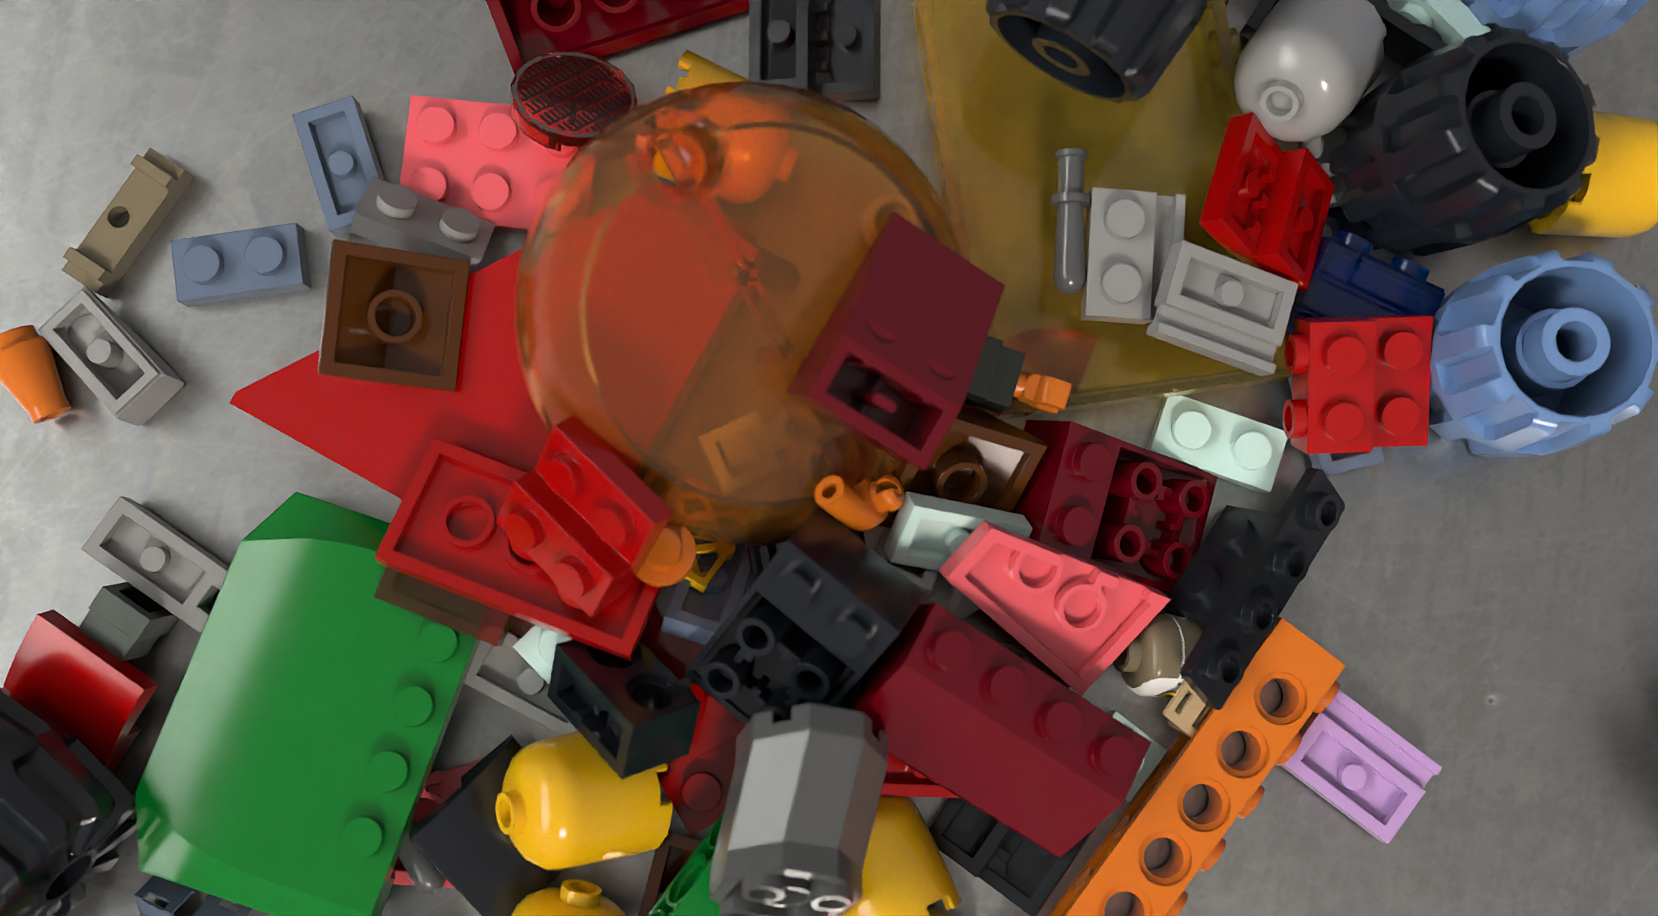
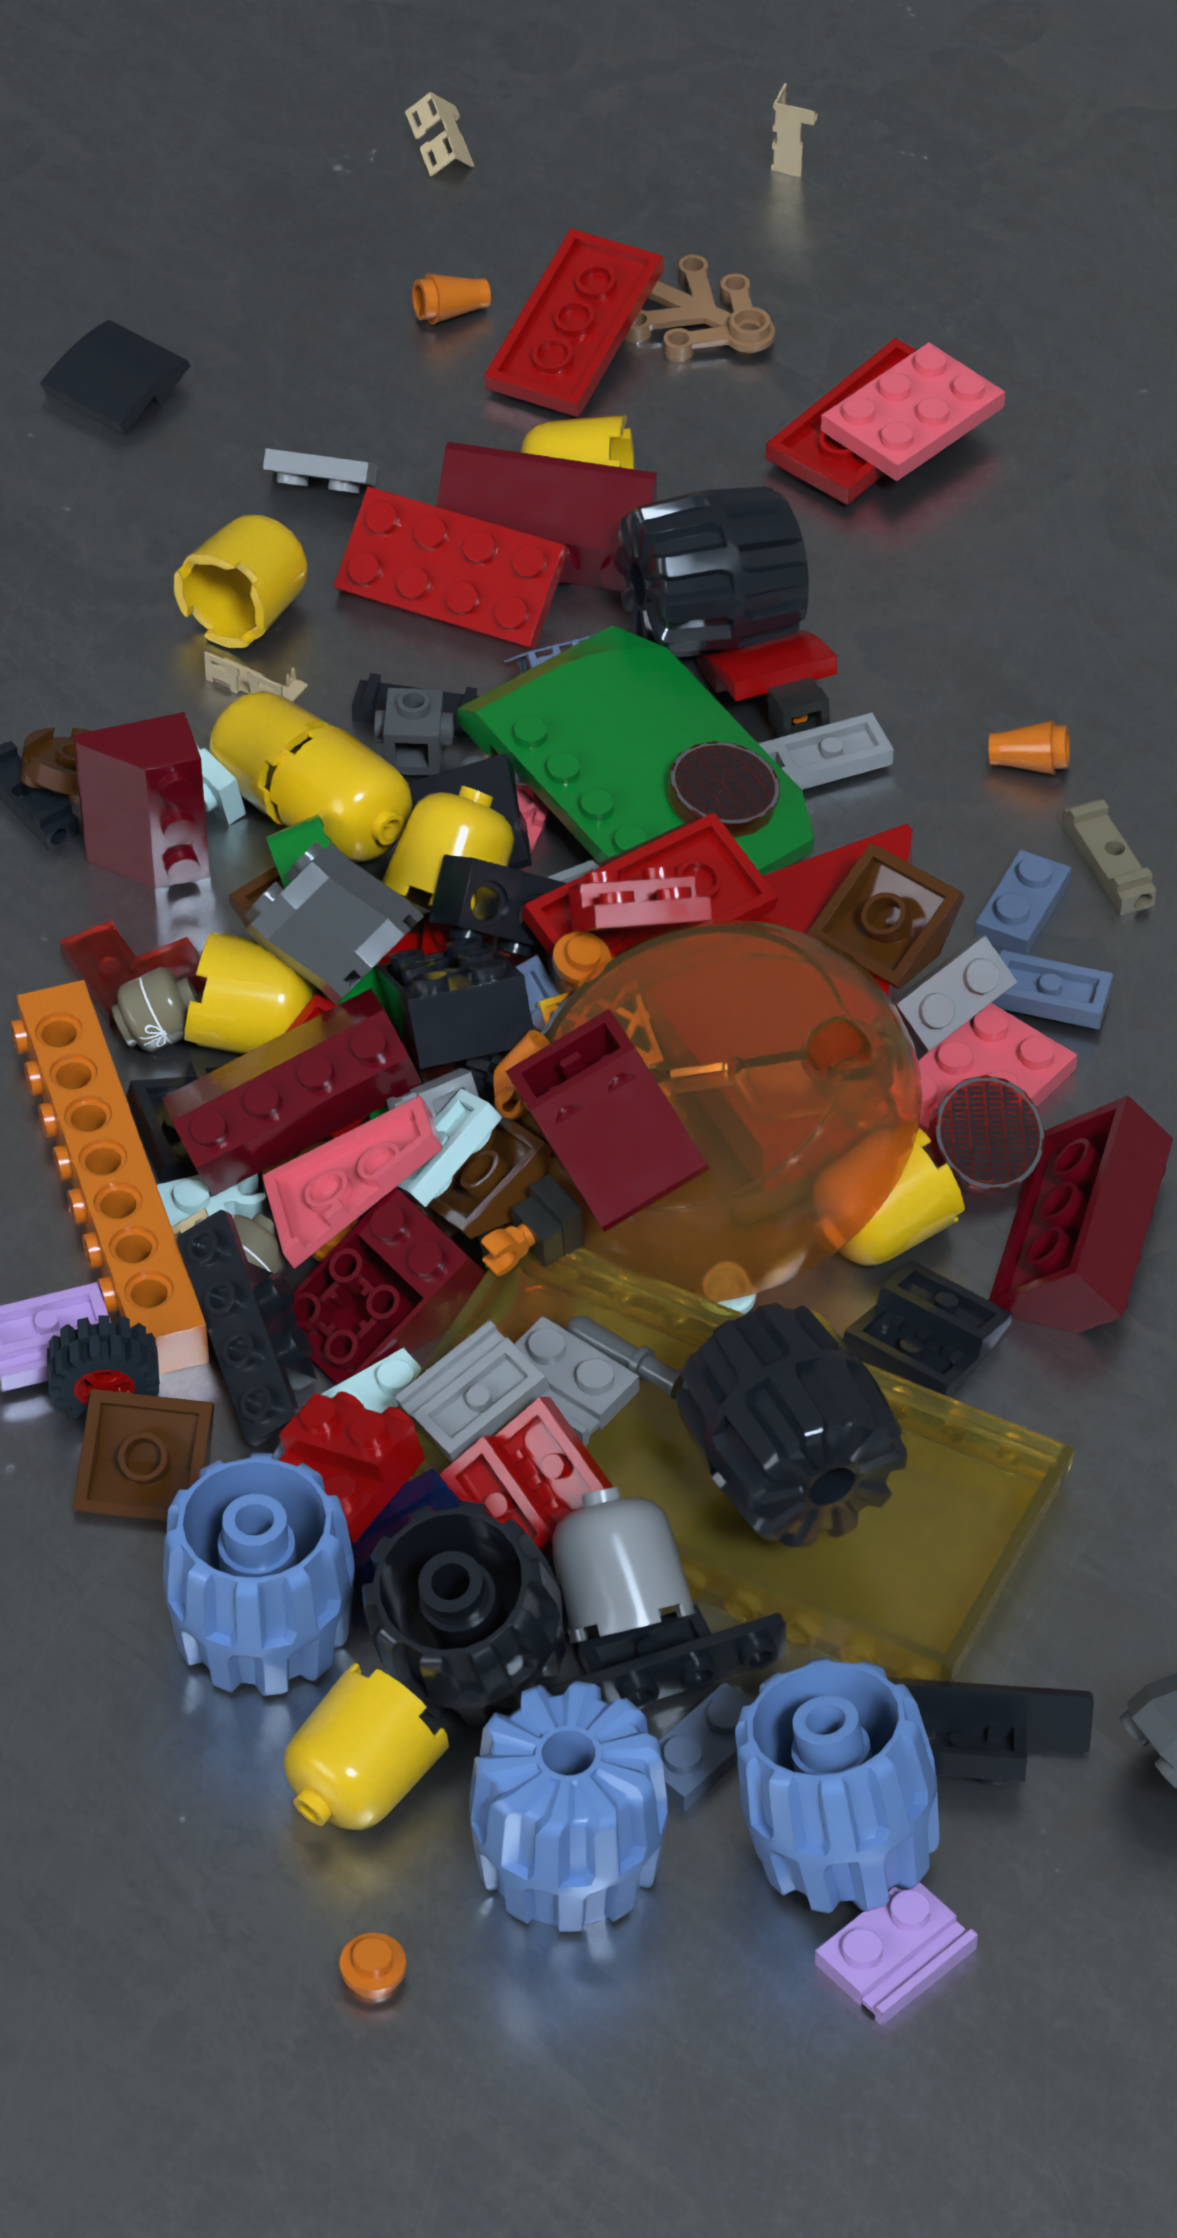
camera: 130 degrees right, 35 degrees down
light grey slope [38,286,184,426] -> none
none -> black wheel [46,1315,160,1420]
none -> reddish brown slope [72,1389,214,1523]
none -> tile [667,741,780,837]

